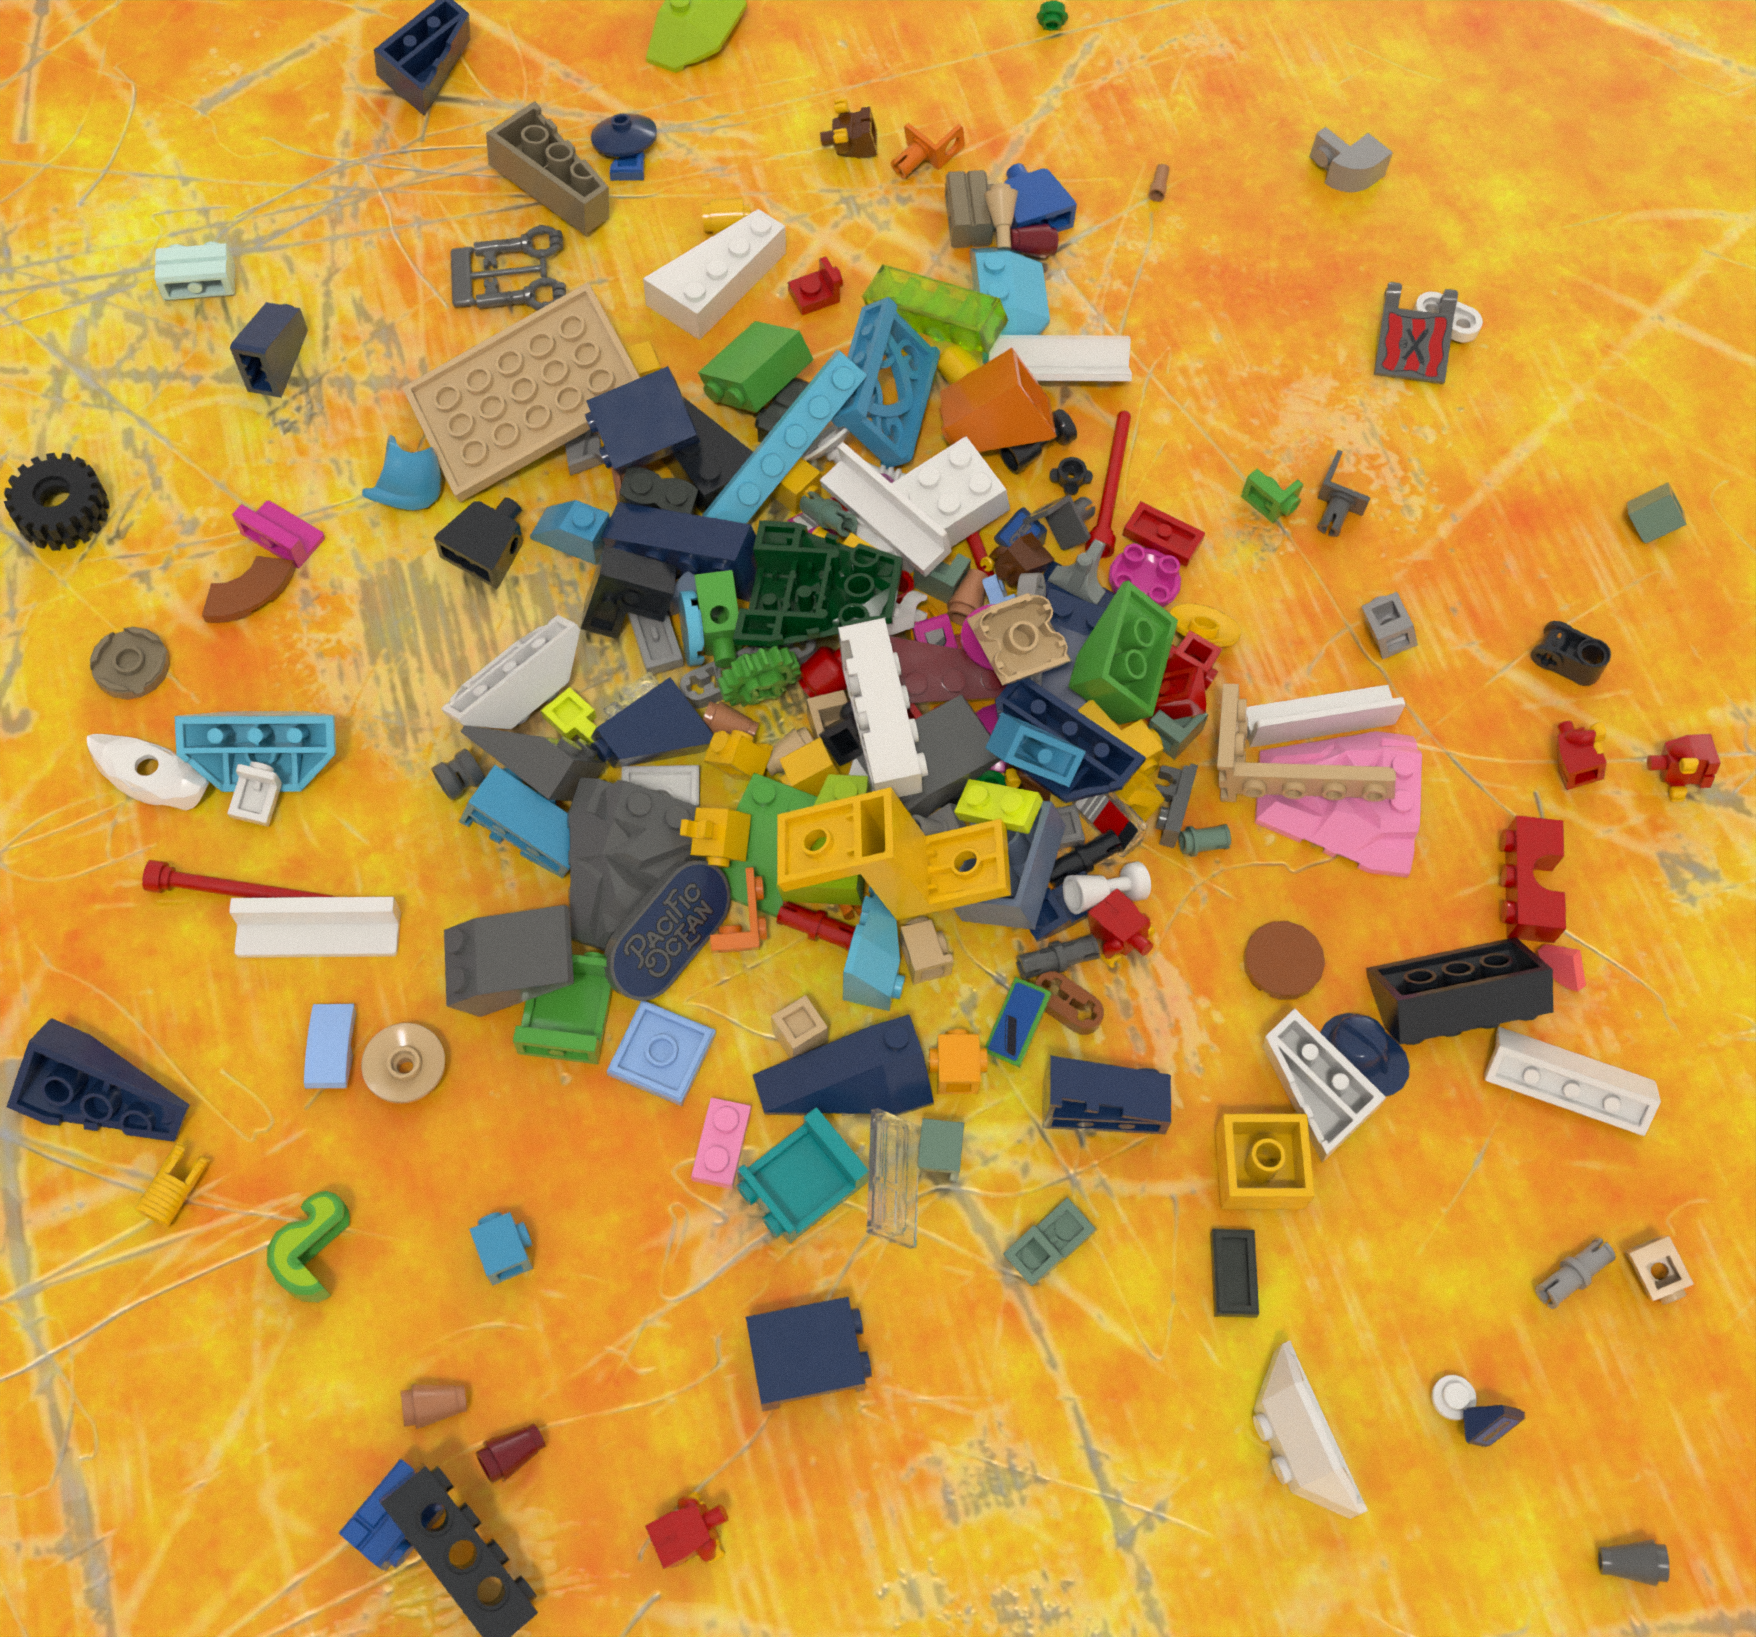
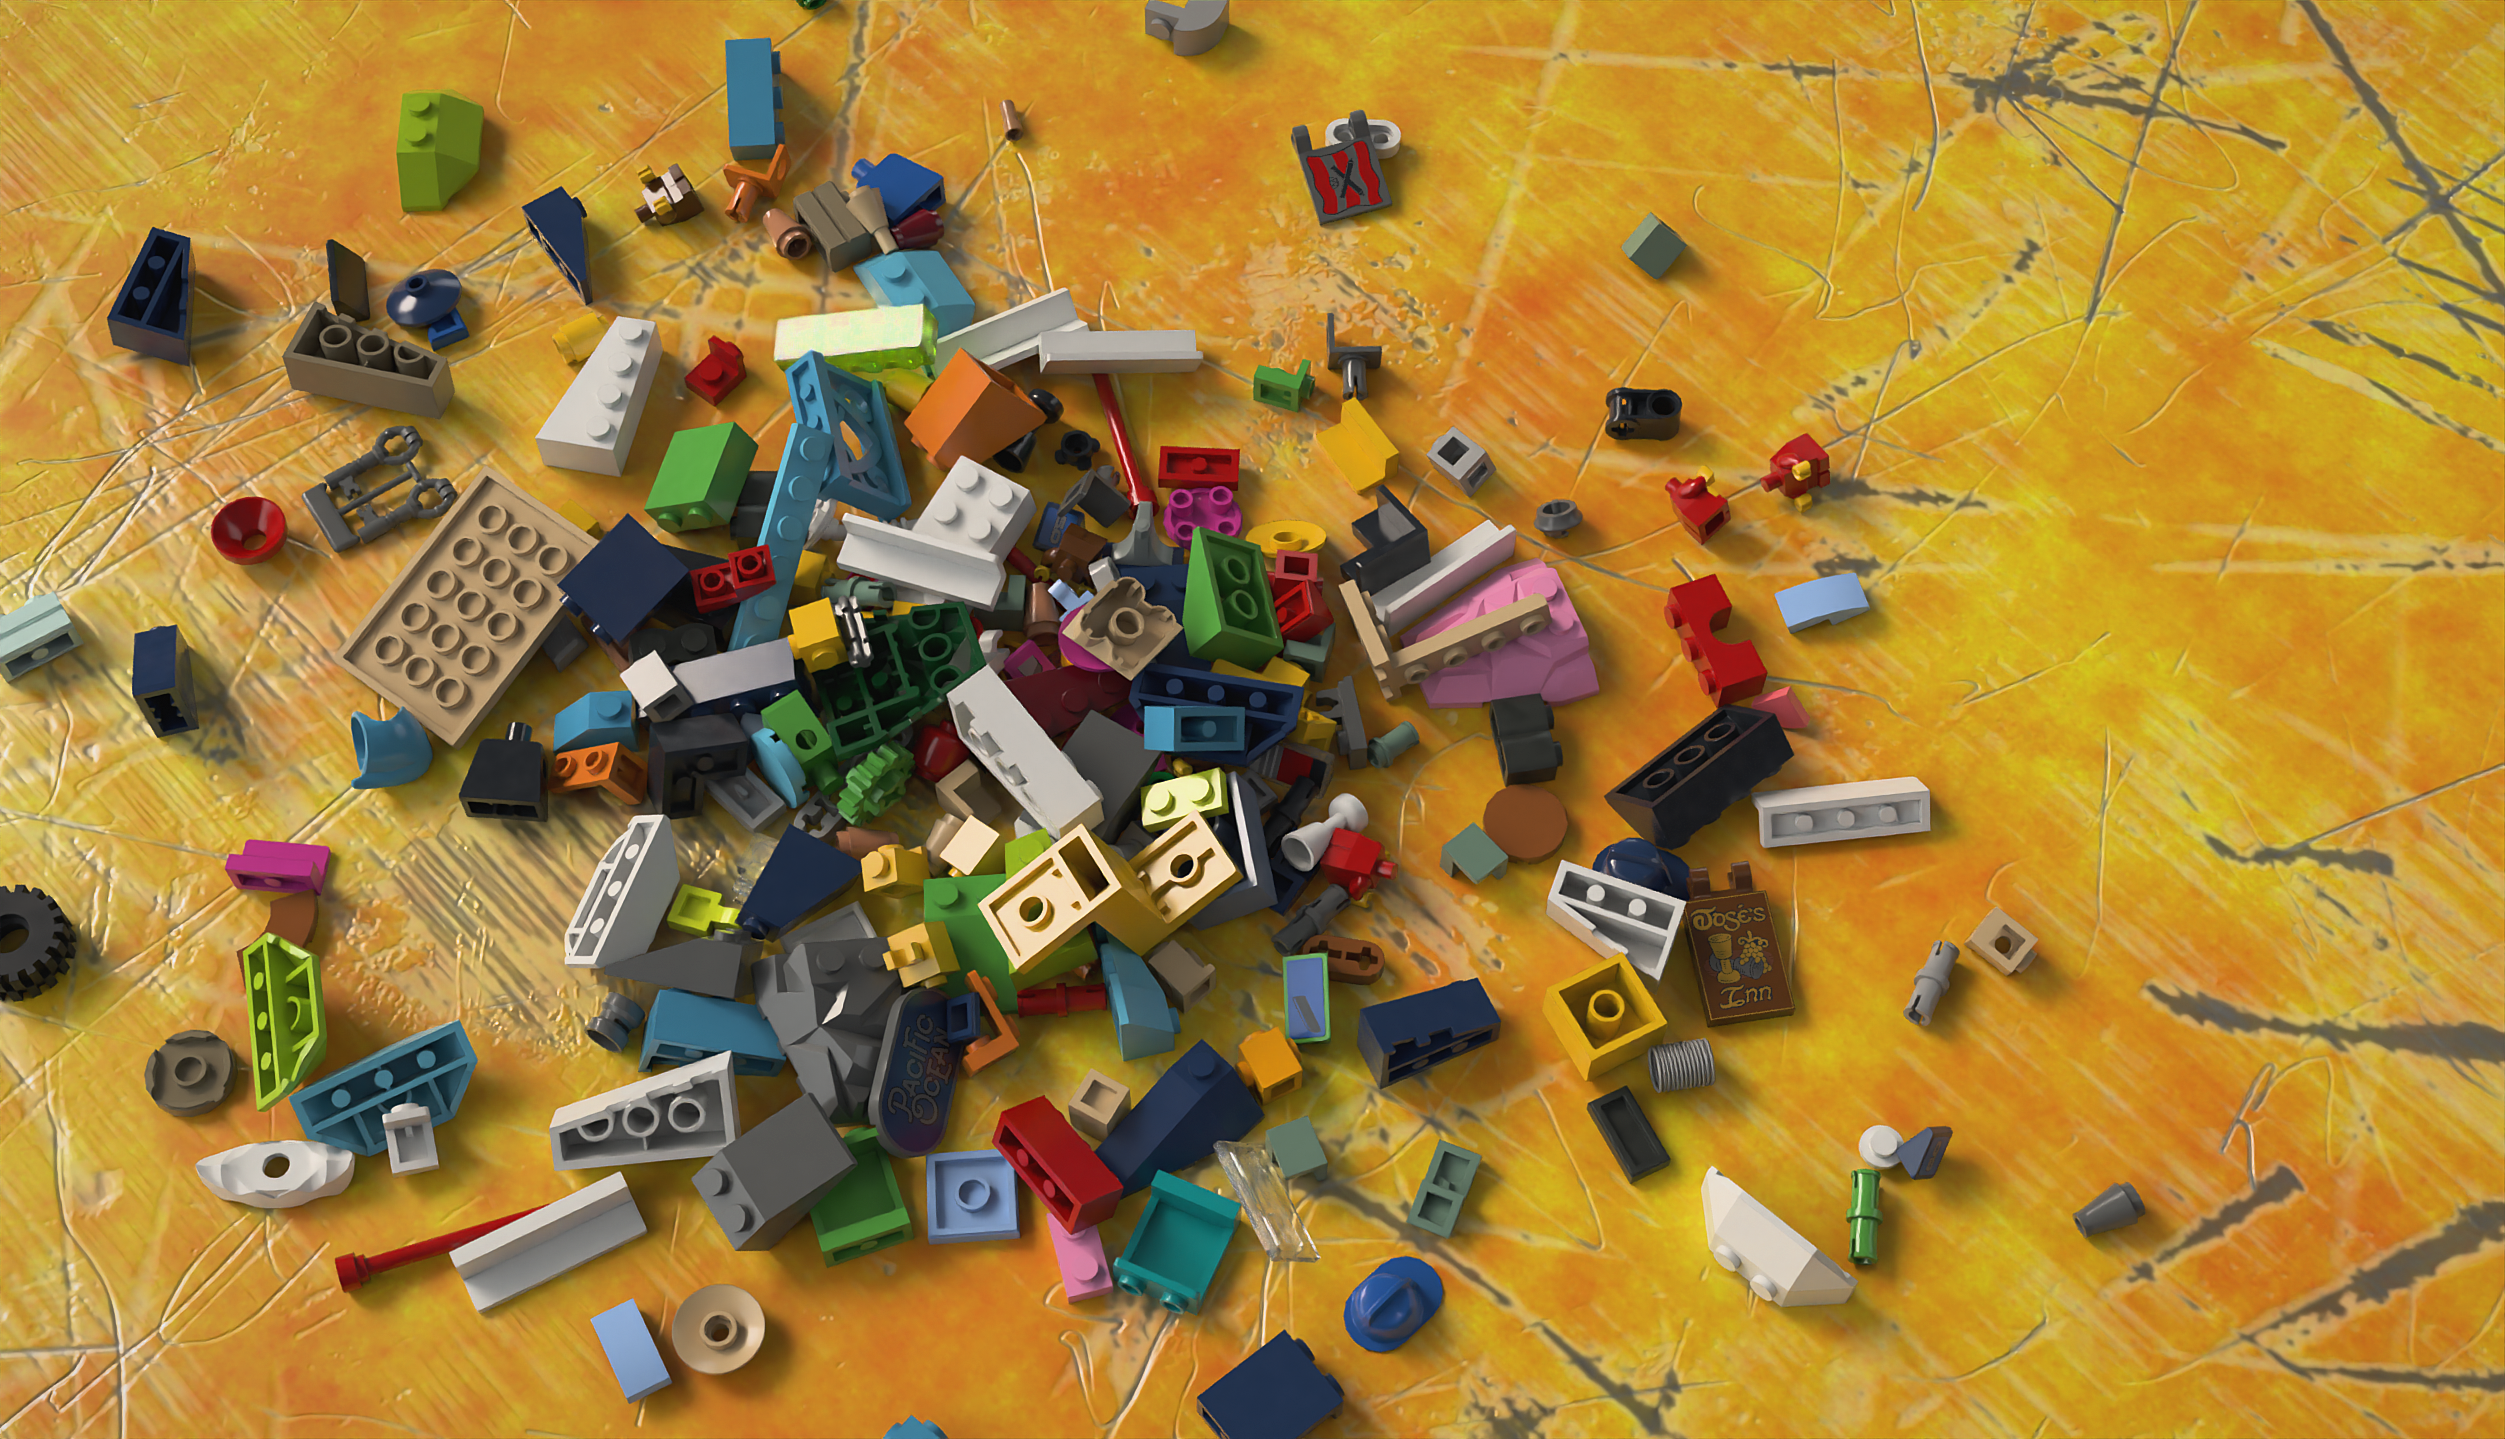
camera: 25 degrees left, 5 degrees down
black piece [819,701,863,766] -> none
none -> red piece [210,496,288,565]
none -> lime wedge [243,932,327,1112]
none -> black slope [326,239,370,322]
none -> dark blue slope [521,186,593,305]
none -> orange bracket [547,742,648,805]
none -> white wedge [549,1050,741,1171]
none -> brick [620,650,694,723]
none -> red slope [690,544,777,614]
none -> dark azure wedge [725,38,785,160]
none -> nougat cone [763,208,811,260]
none -> yellow brick [788,597,849,673]
none -> dark grey axle [835,595,874,669]
none -> dark blue slope [946,992,981,1046]
none -> red brick [992,1095,1124,1235]
none -> white panel [1038,330,1203,374]
none -> yellow panel [1316,397,1399,495]
none -> black panel [1340,484,1431,596]
none -> blue piece [1343,1256,1443,1352]
none -> sand green panel [1440,822,1509,884]
none -> pearl dark grey brick [1489,693,1563,787]
none -> dark grey hat [1533,499,1583,539]
none -> light grey piece [1648,1038,1716,1093]
none -> reddish brown tile [1682,861,1796,1027]
none -> light blue slope [1774,573,1871,634]
none -> bright green pin [1846,1169,1883,1265]

